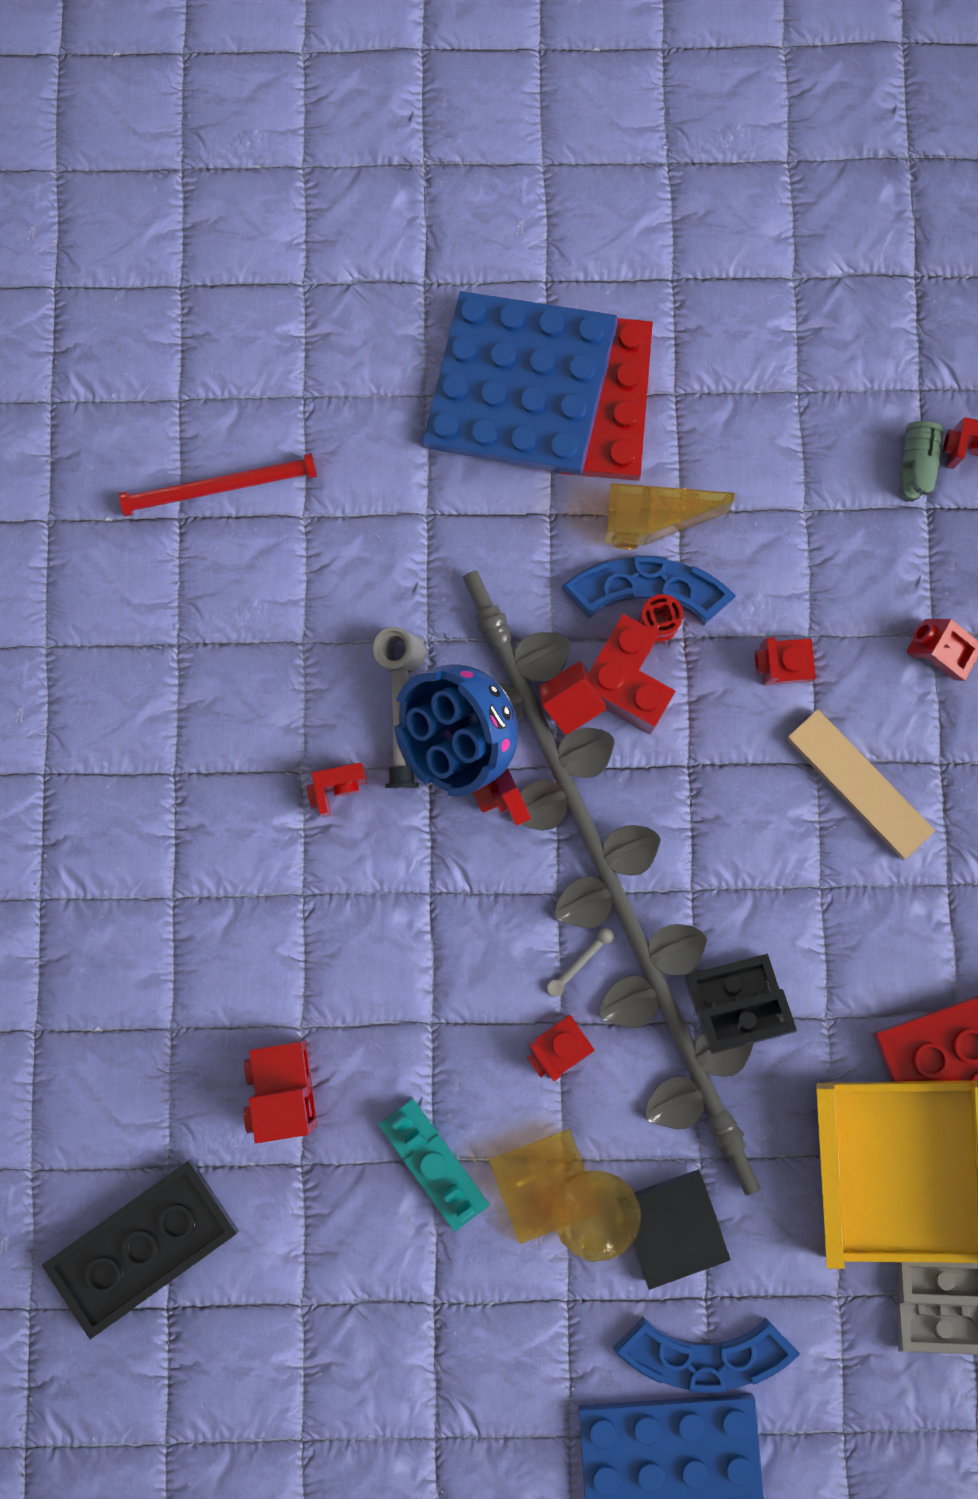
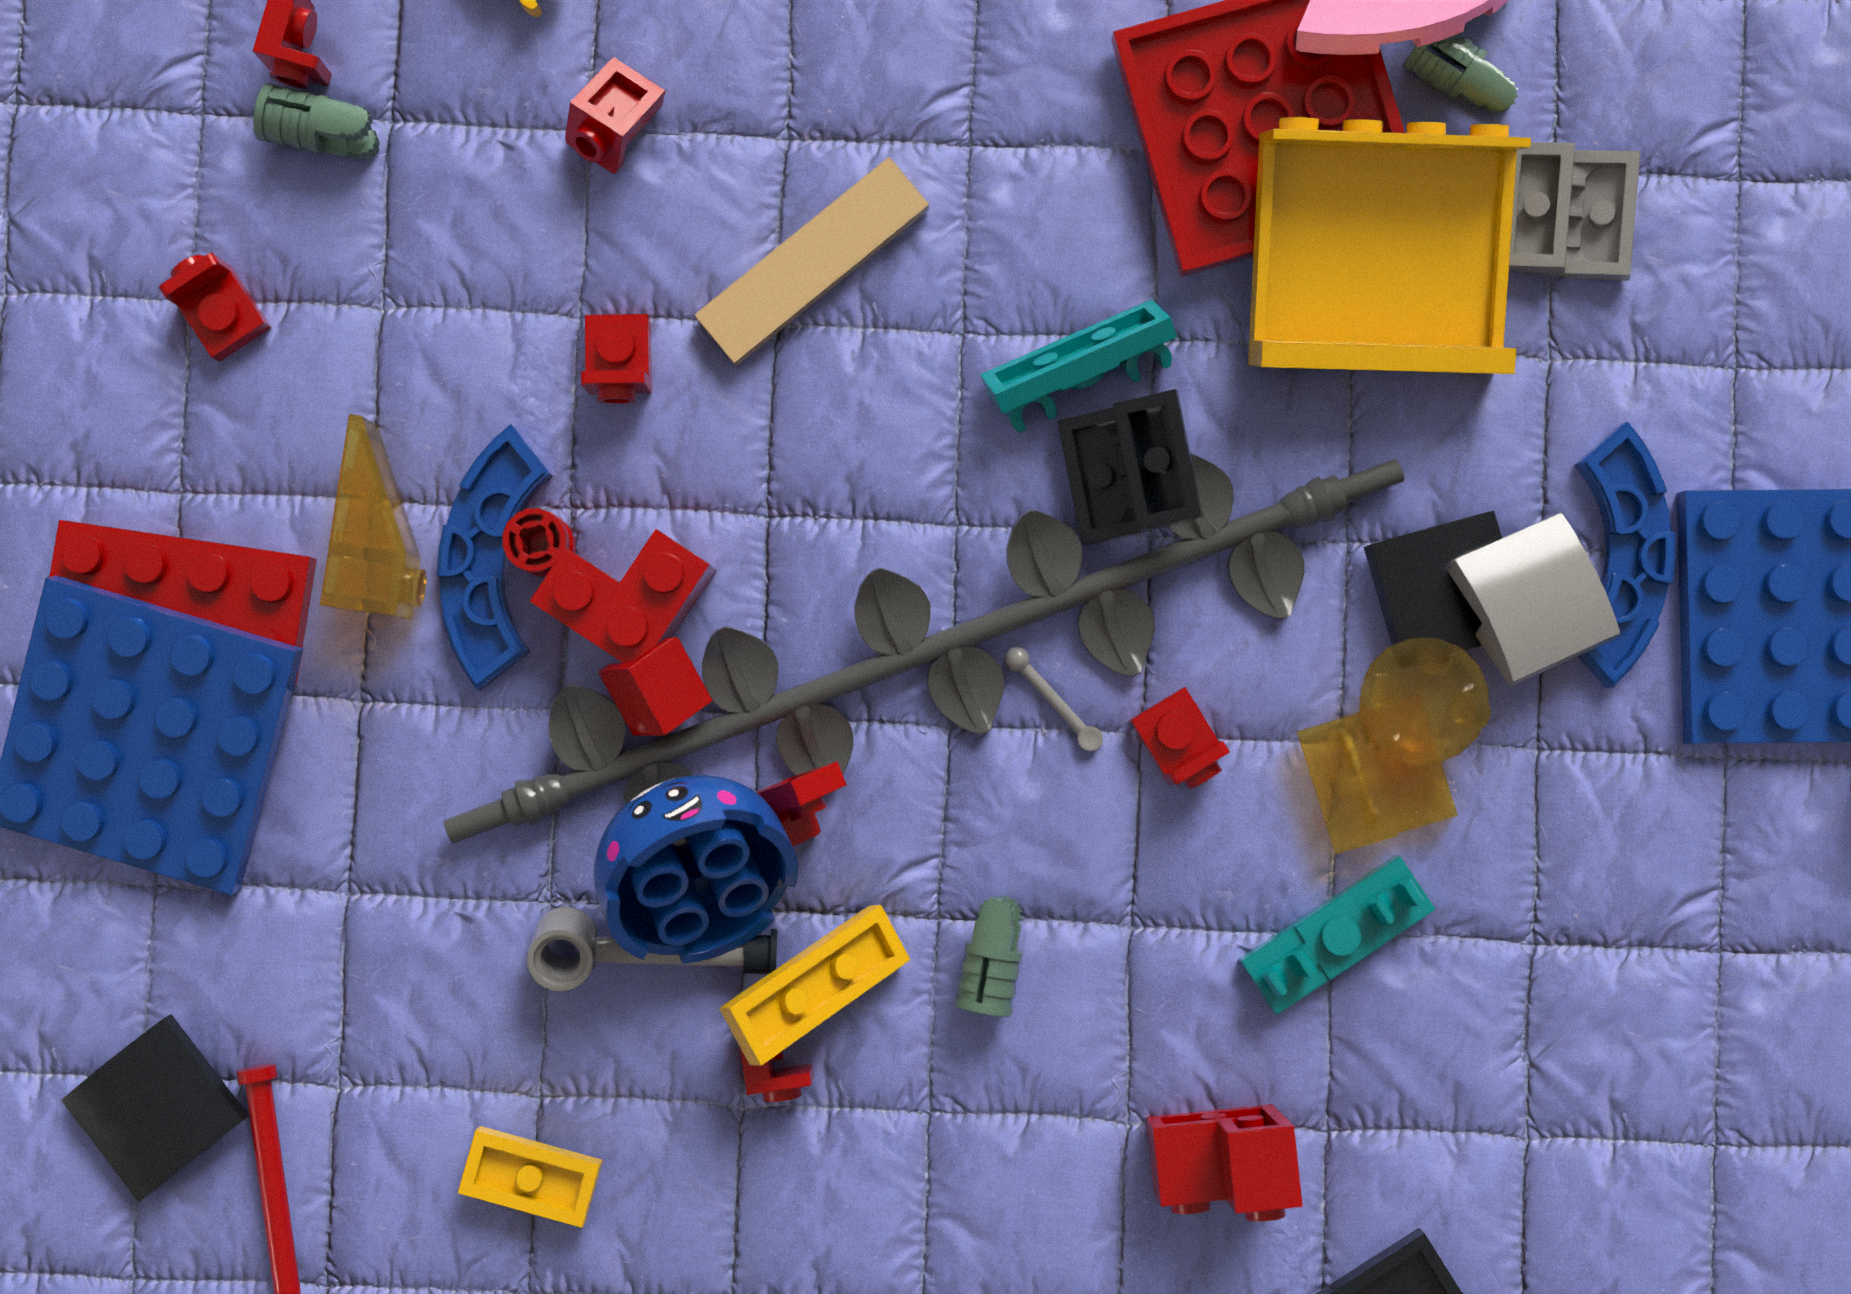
camera: 90 degrees left, 5 degrees up
none -> black slope [61,1014,249,1202]
none -> red bracket [159,253,272,362]
none -> yellow plate [458,1126,603,1228]
none -> yellow plate [719,905,910,1066]
none -> sand green hinge [954,896,1023,1017]
none -> teal plate [980,299,1177,433]
none -> light grey slope [1448,513,1620,687]

